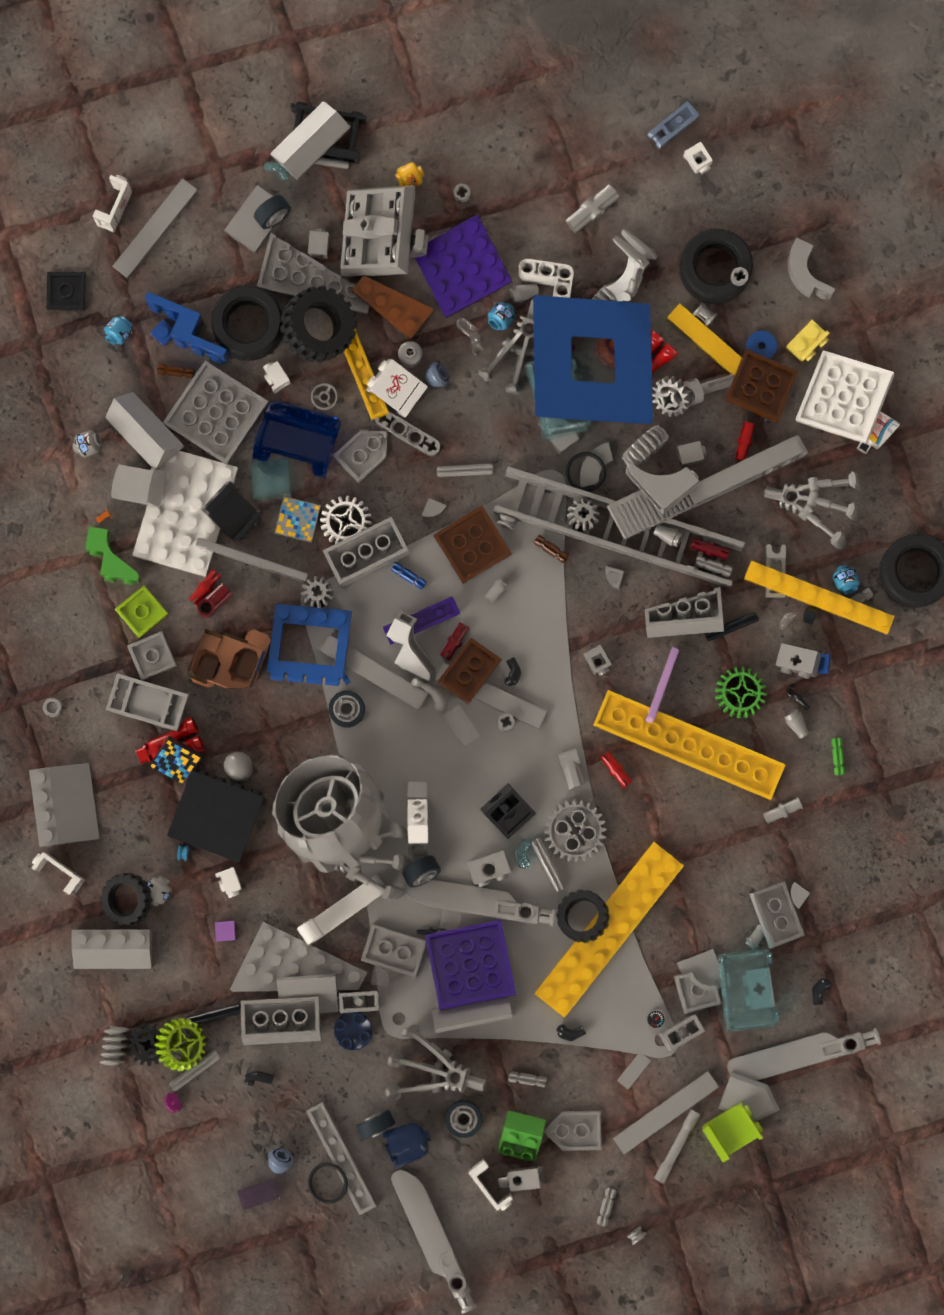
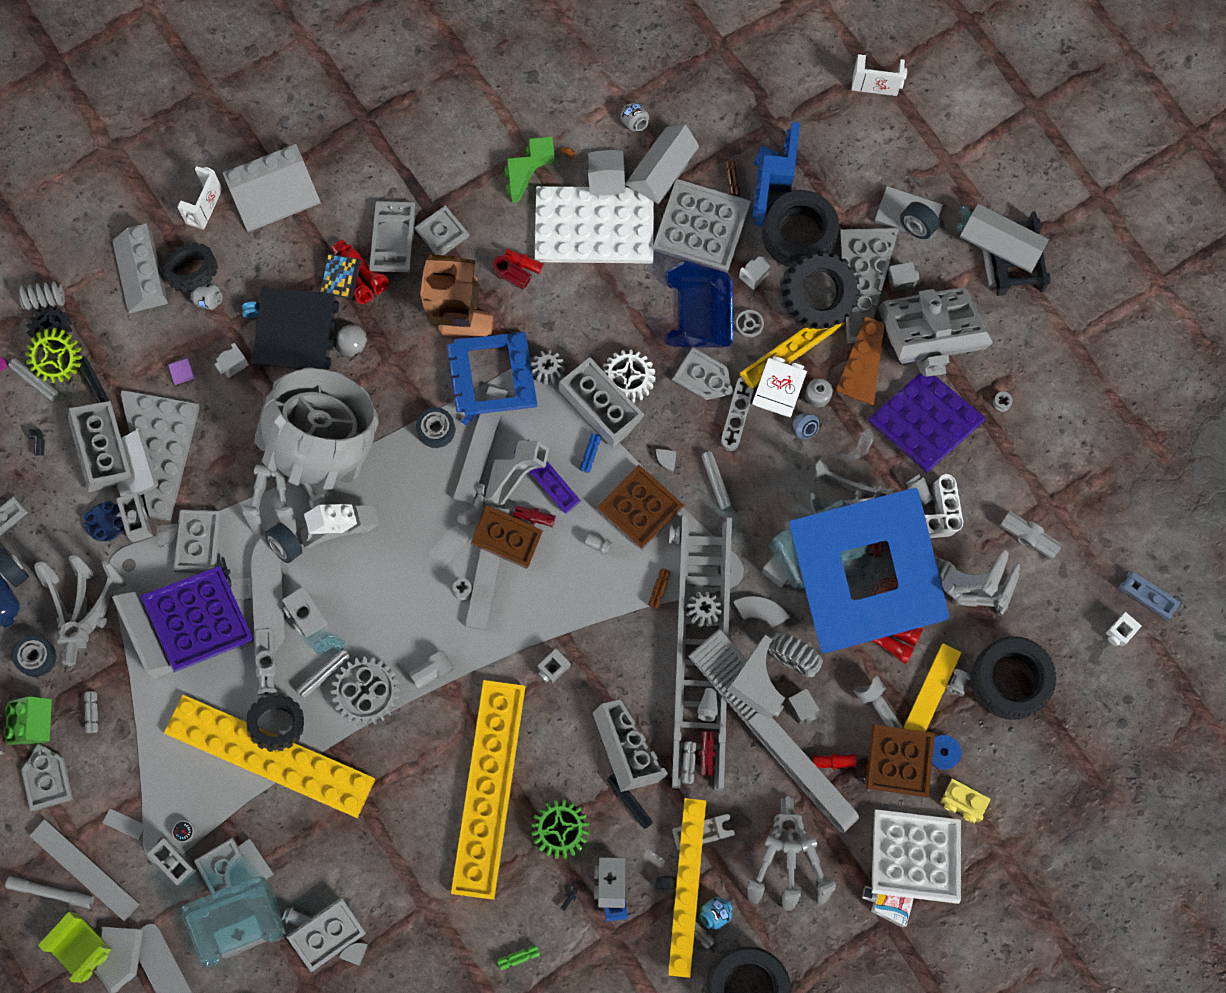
camera: 75 degrees right, 10 degrees down
light grey tile [43,698,63,717] -> none
black tile [46,272,86,311] -> none
dark azure head [104,316,132,345] -> none
light grey tile [112,178,198,279] -> none
lime tile [115,585,169,639] -> none
light grey tile [195,538,308,583] -> none
black panel [201,481,263,541] -> none
clear light blue slope [251,459,291,500] -> none
tile [275,497,321,543] -> none
white beam [297,874,386,945] -> none
yellow head [395,162,424,187] -> none
black brick [480,783,536,839] -> none
dark azure head [488,302,516,330] -> none
black arm [505,657,521,686] -> none
black arm [556,1024,586,1041] -> none
black tyre [566,452,606,492] -> none
red pin [600,751,633,789] -> none
light grey tile [605,566,624,590] -> none
lavender tile [645,647,679,723] -> none
light grey gear [652,376,692,417] -> none
light grey bush [730,267,749,286] -> none
light grey pin [763,797,803,824] -> none
light grey cone [784,709,809,739] -> none
light grey arch [788,237,835,299] -> none

